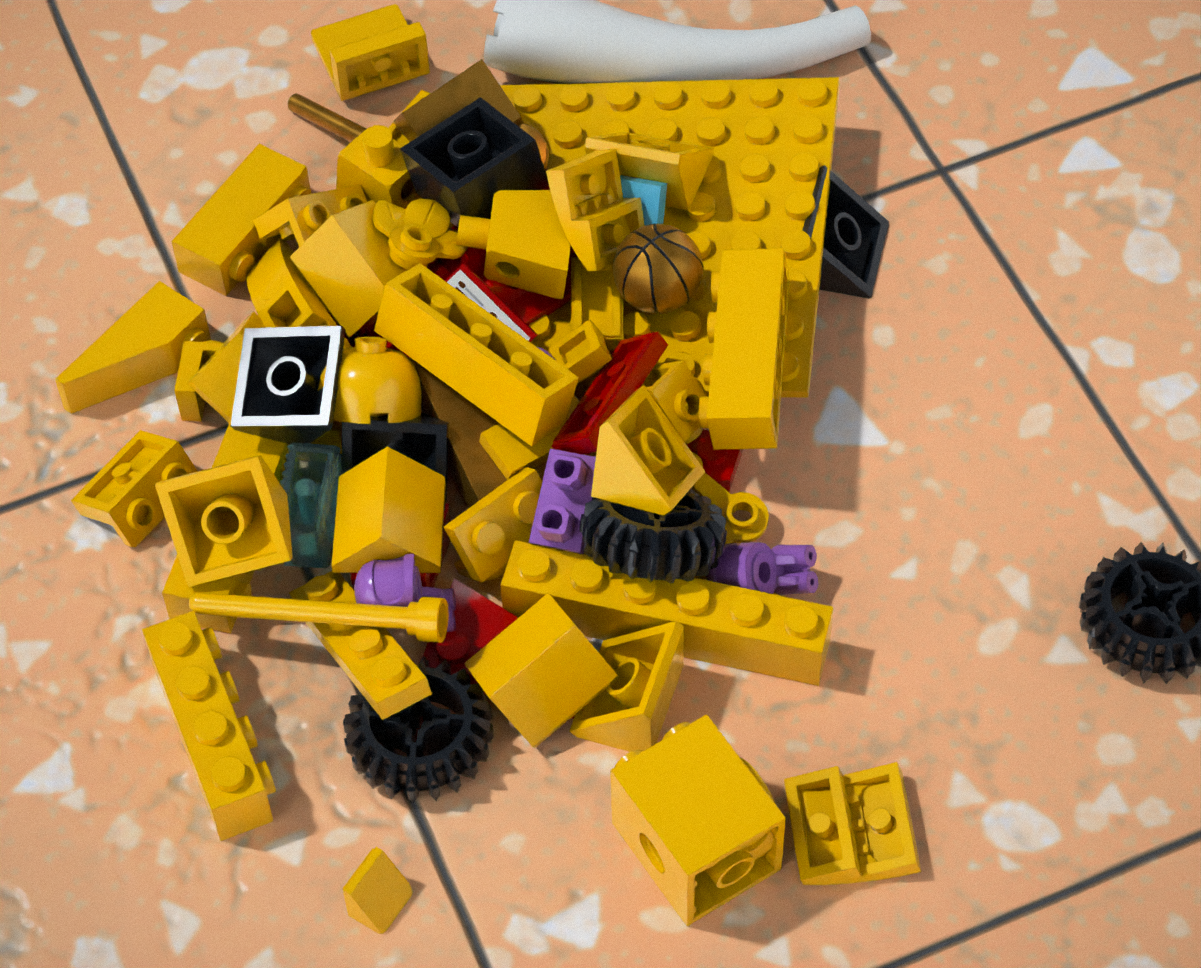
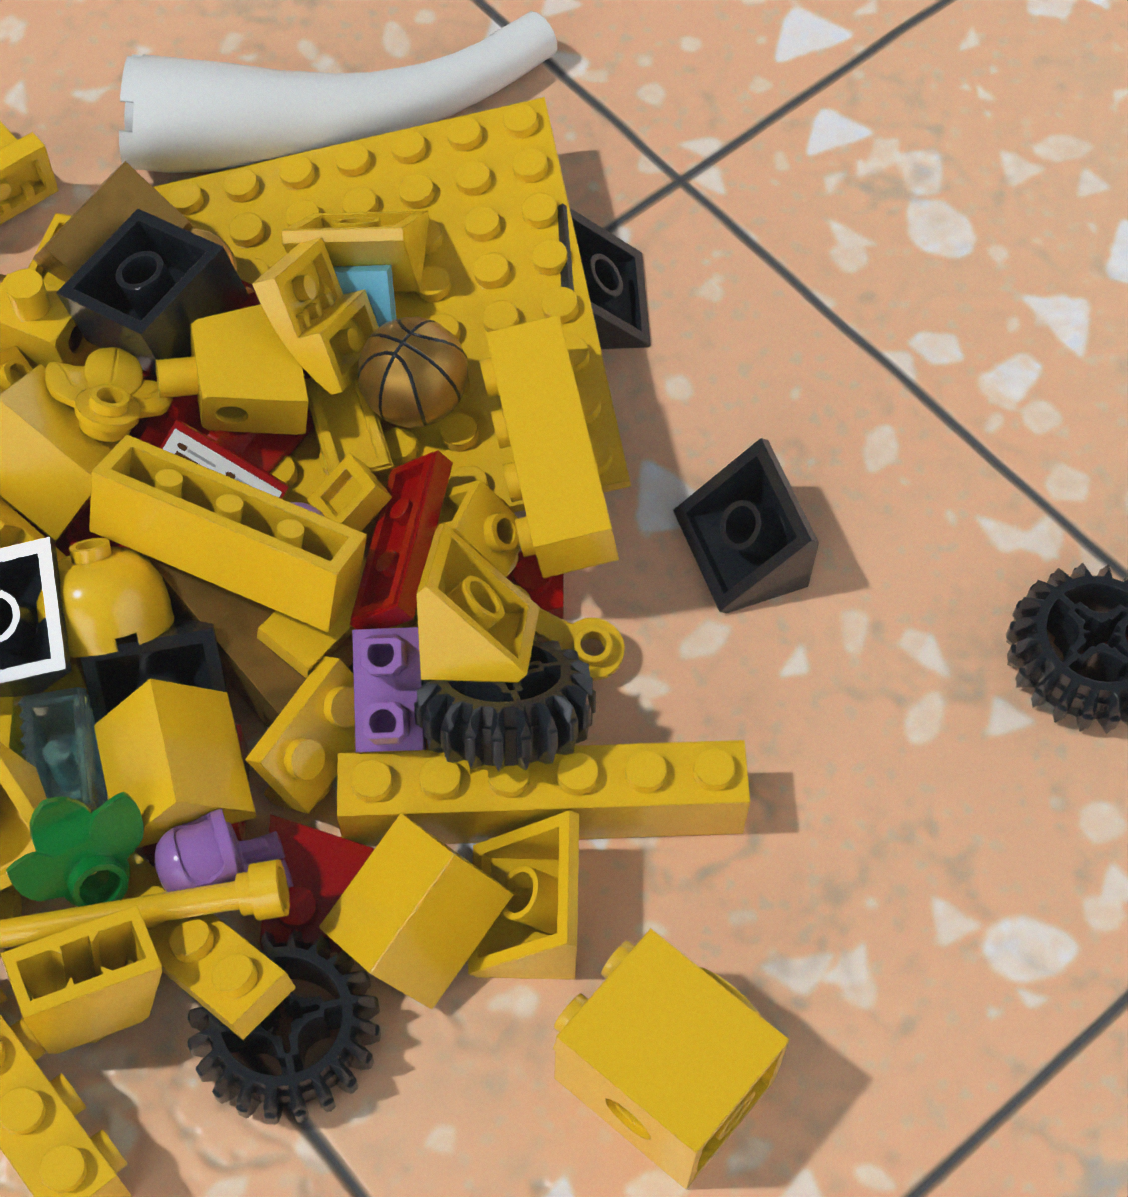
camera: 20 degrees left, 5 degrees up
medium lavender piece [706,542,818,595] -> none
yellow slope [784,762,921,885] -> none
none -> yellow torso [0,904,162,1054]
none -> green plate [6,792,144,907]
none -> black slope [673,438,819,613]

